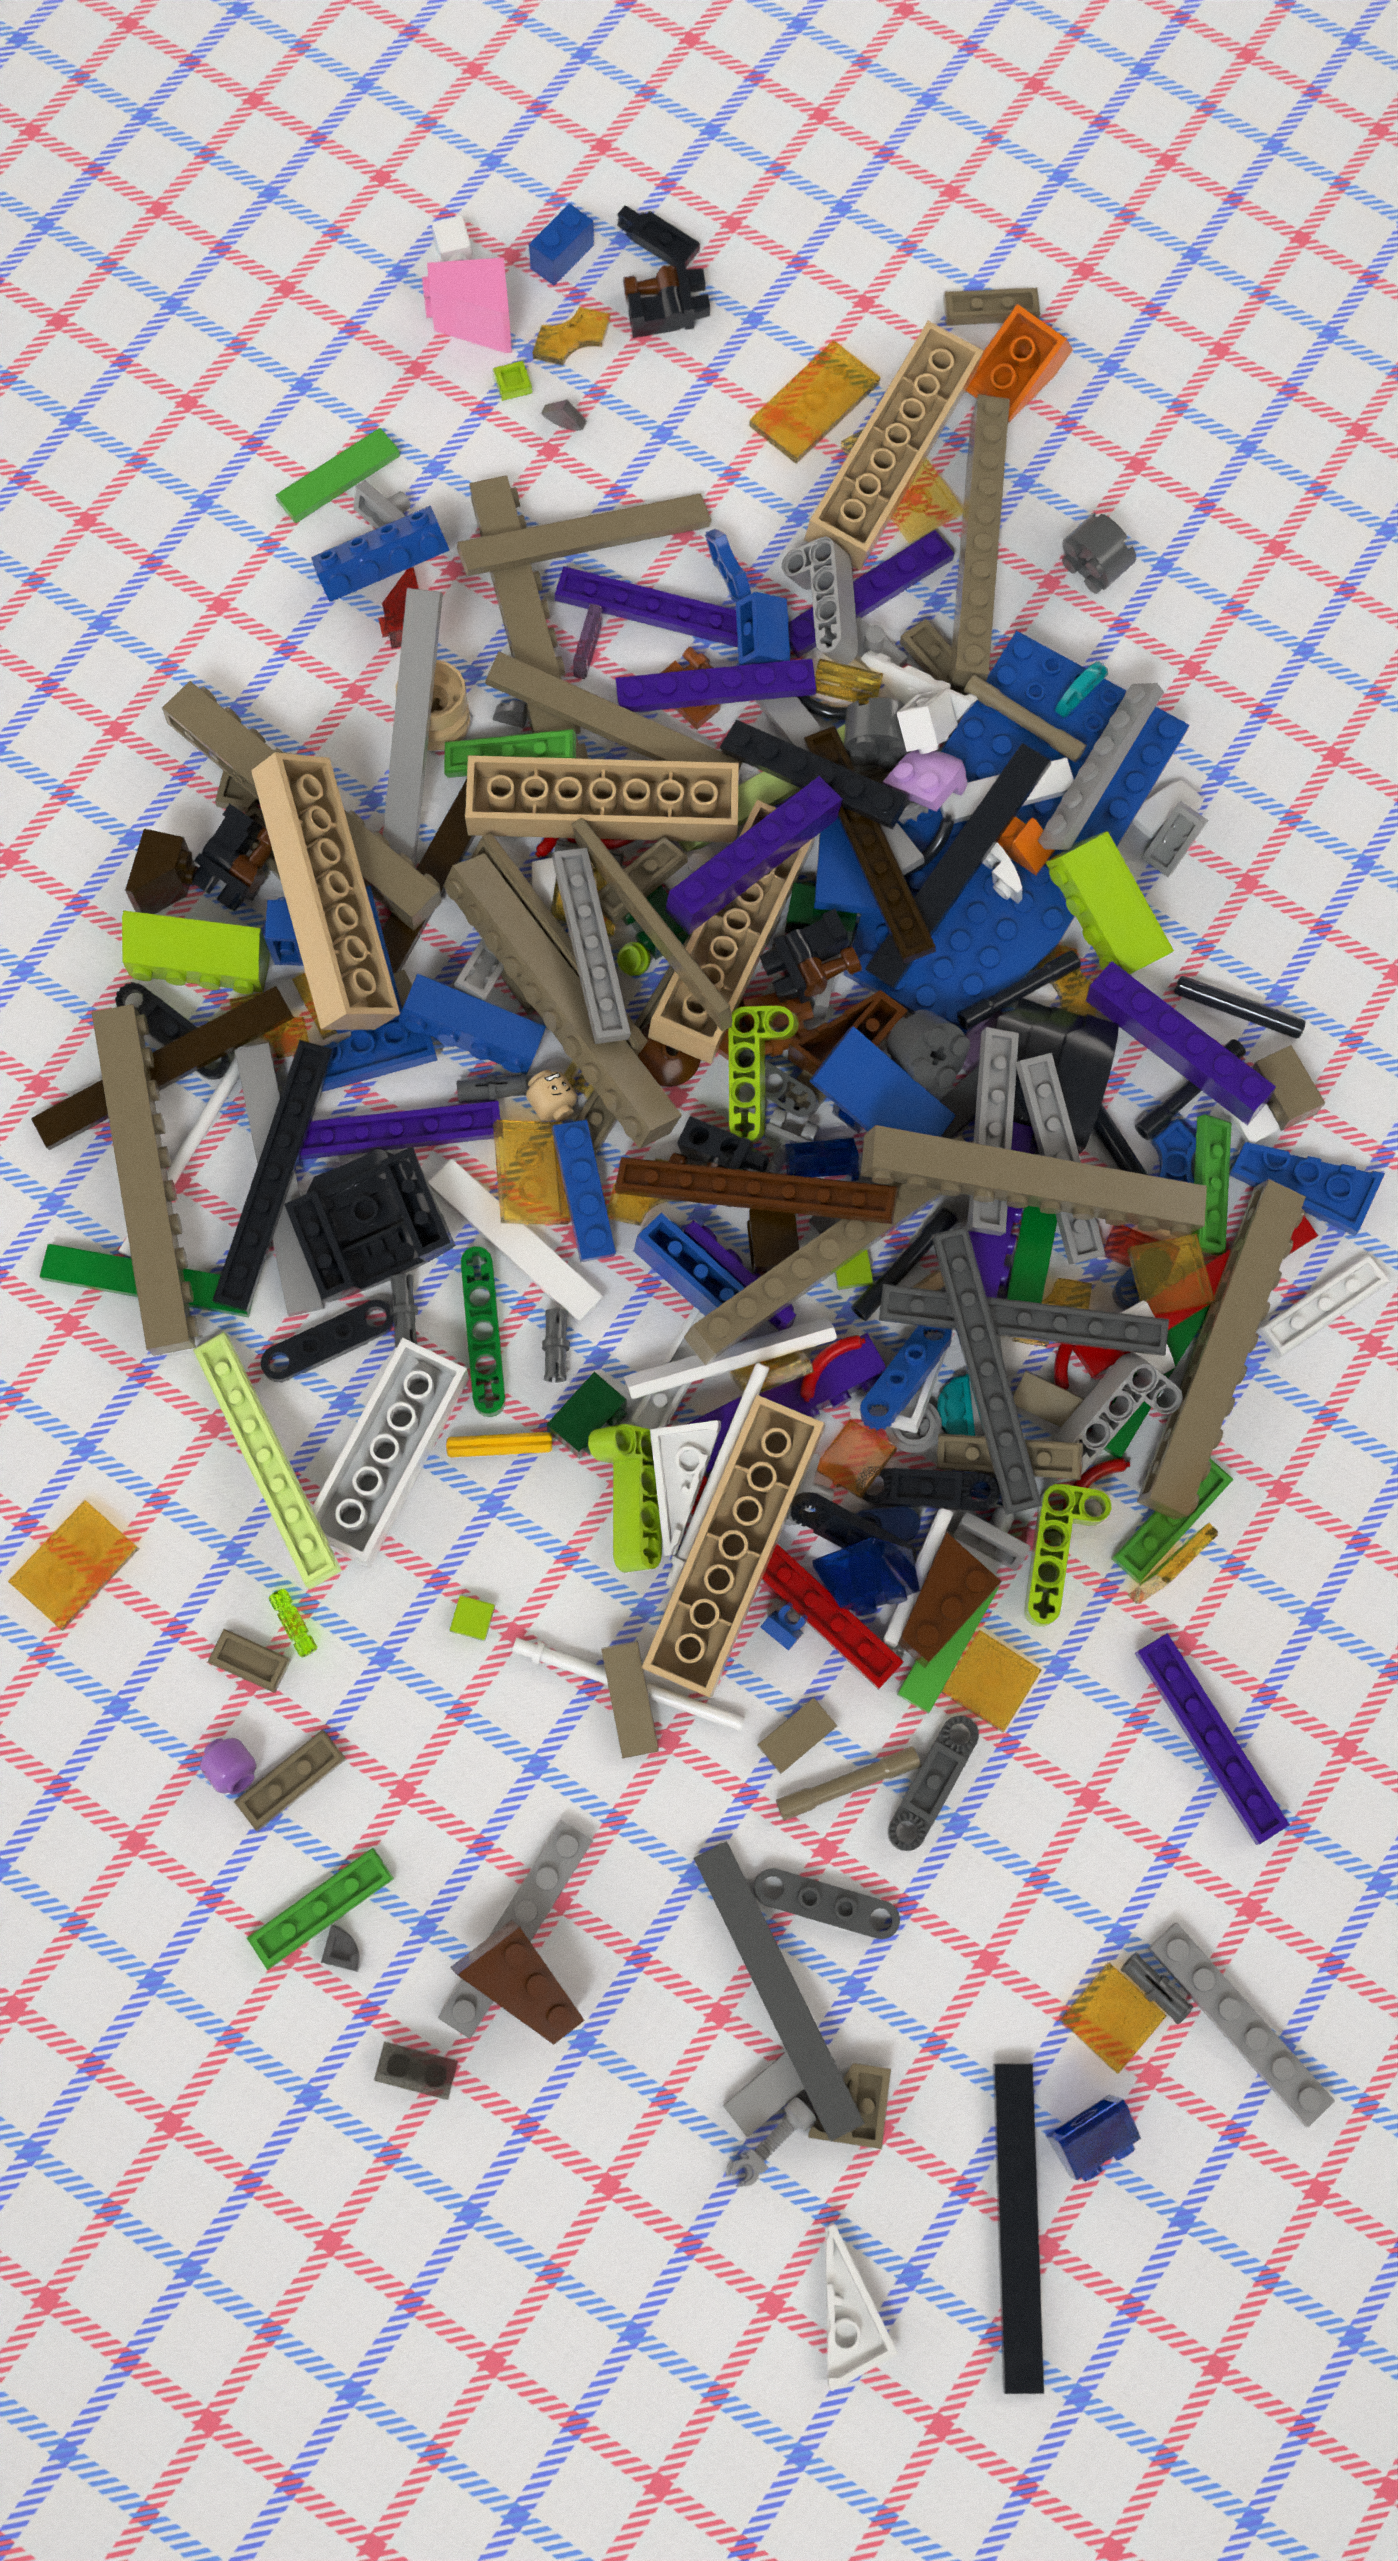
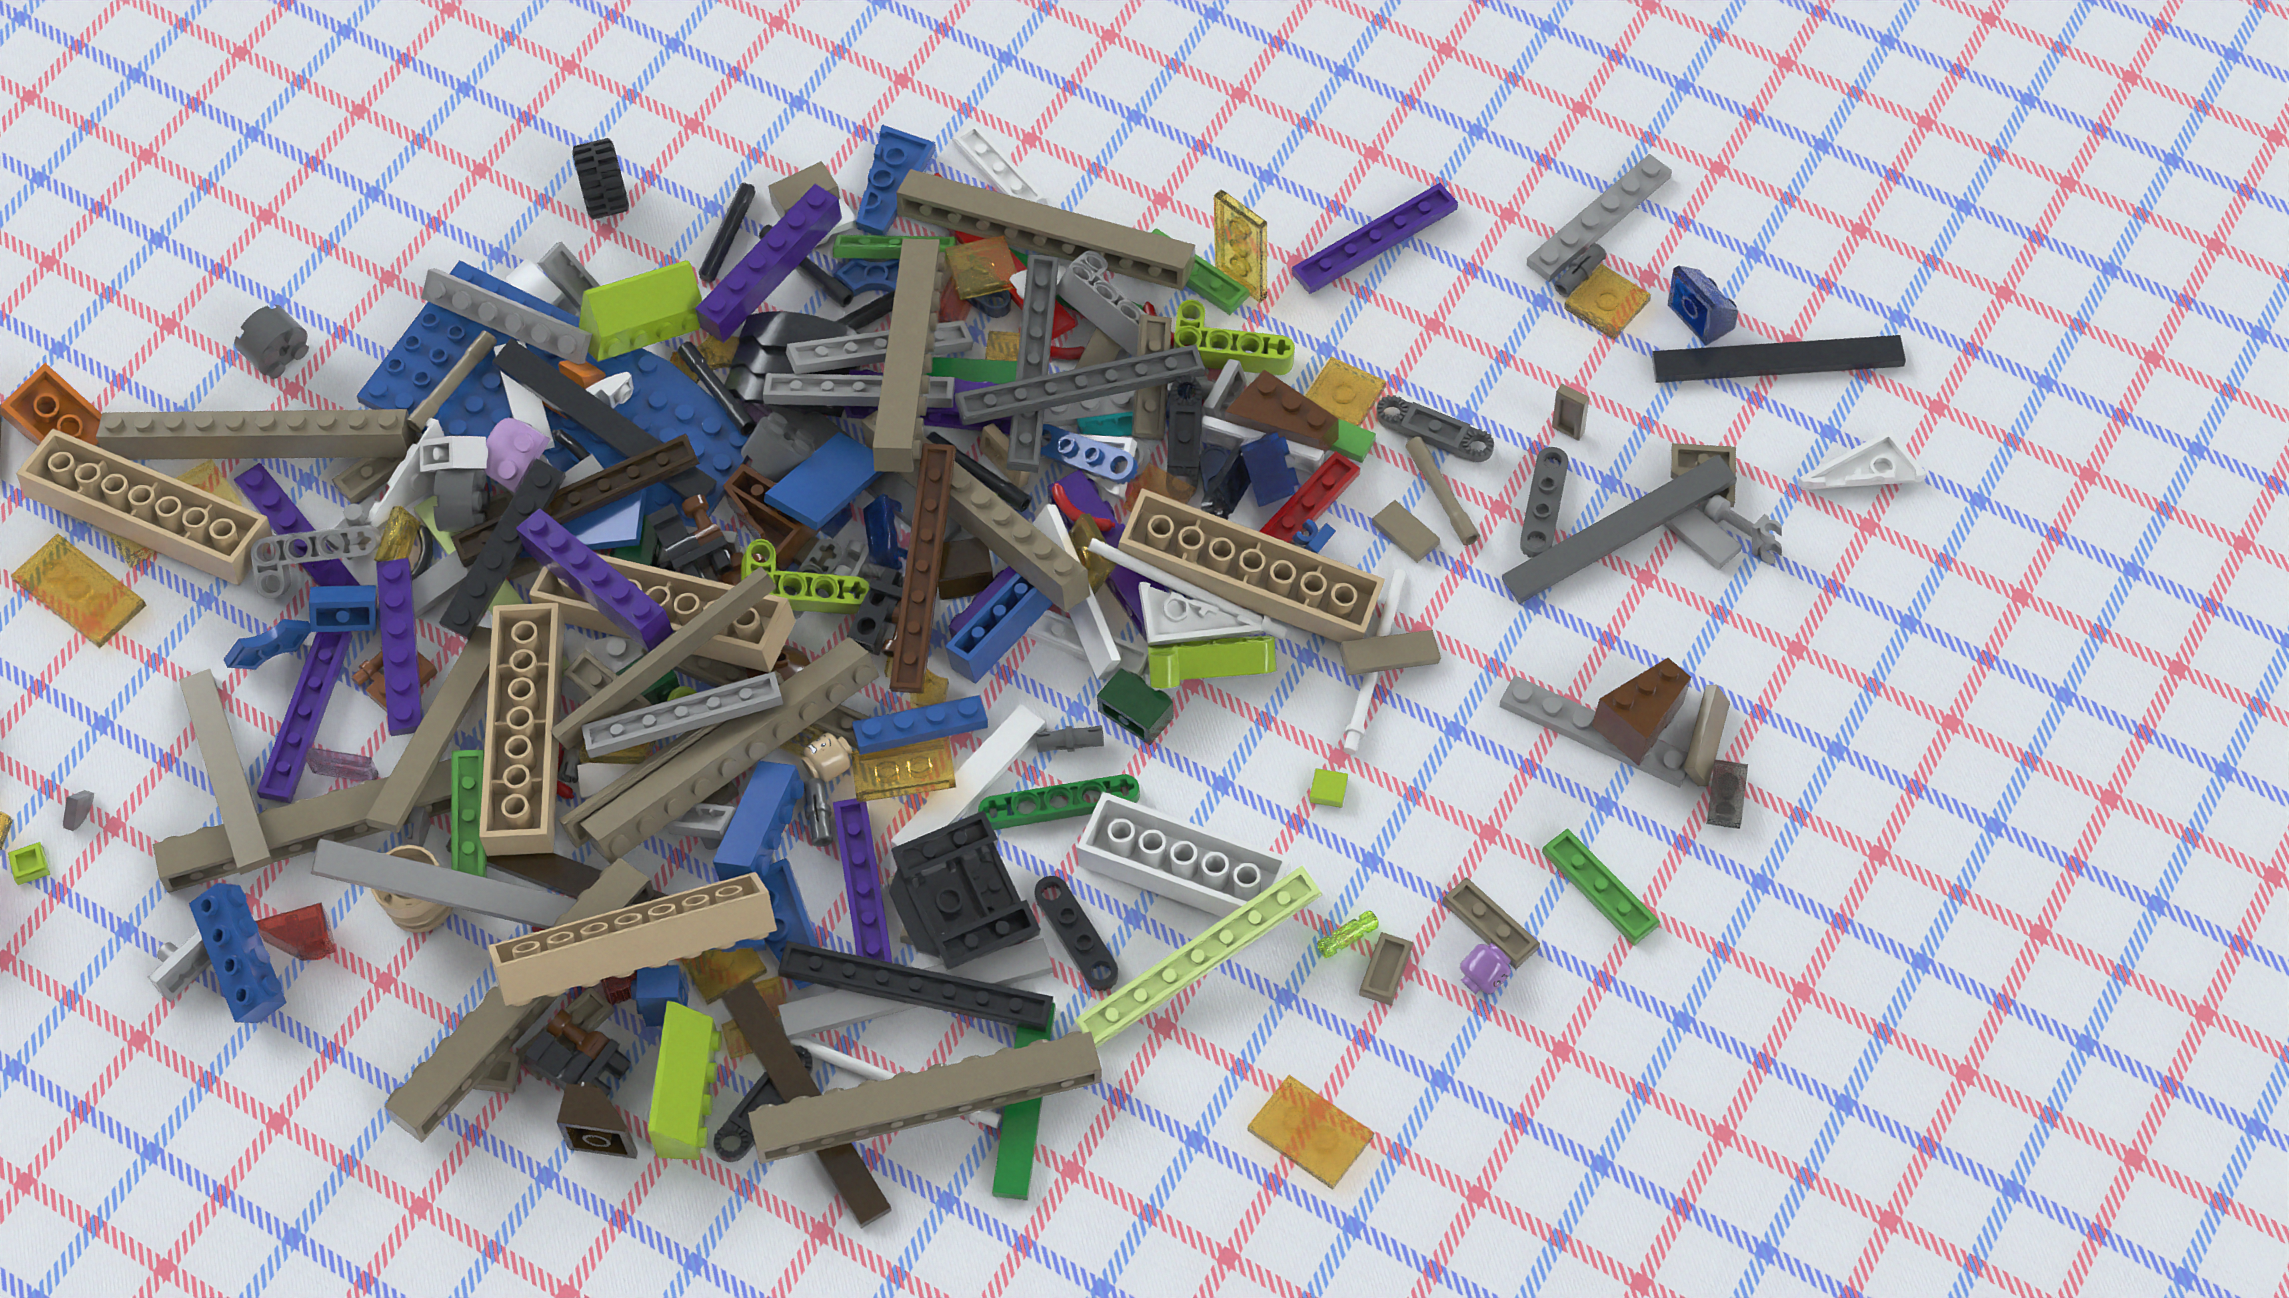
camera: 85 degrees left, 15 degrees down
bright green tile [275,428,400,524] -> none
flat silver tile [321,1924,360,1972] -> none
dark grey pin [390,1274,418,1347] -> none
yellow axle [446,1432,553,1458] -> none
teal tile [1055,661,1108,718] -> none
none -> black tyre [572,138,629,220]
none -> dark tan tile [1552,384,1590,440]
none -> dark tan tile [1684,684,1730,786]

